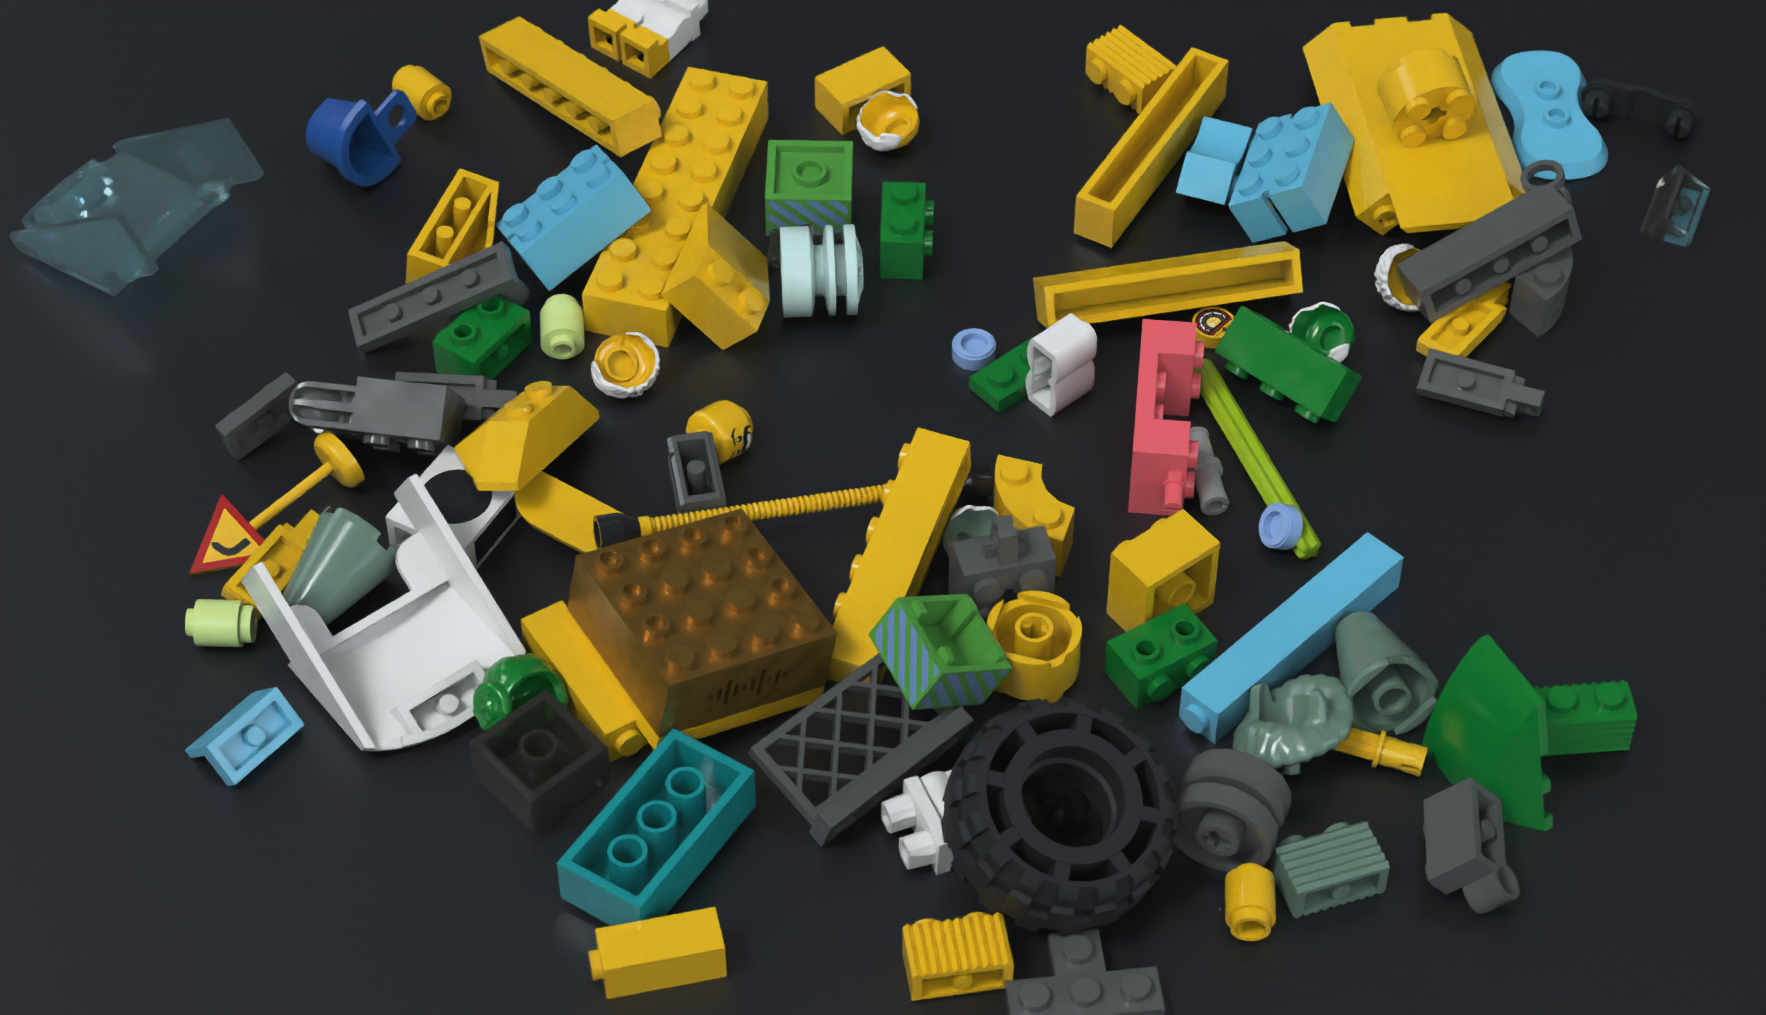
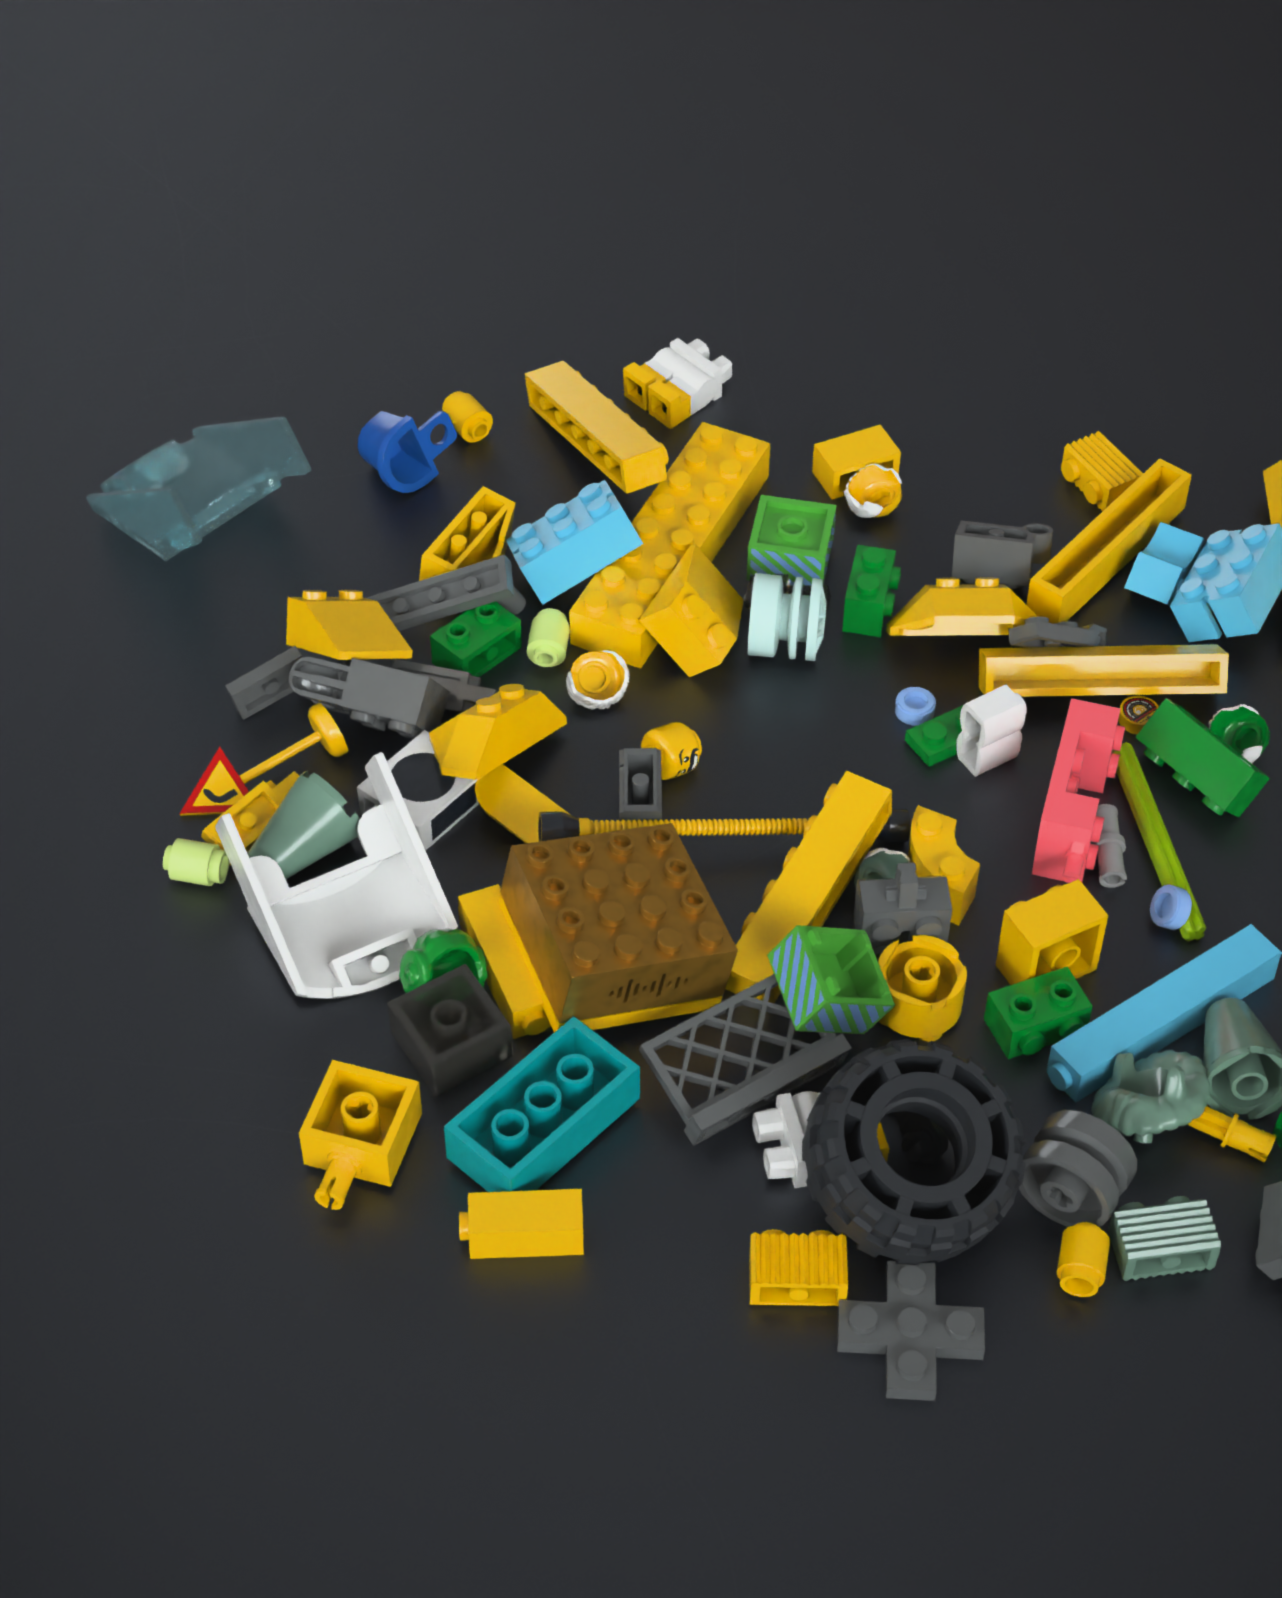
camera: 10 degrees right, 0 degrees up
medium azure panel [185,687,305,786] -> none
none -> yellow slope [286,590,413,660]
none -> yellow brick [299,1060,422,1210]
none -> yellow wedge [886,577,1038,636]
none -> dark grey hinge [952,520,1053,589]
none -> dark grey hinge [1009,617,1107,647]

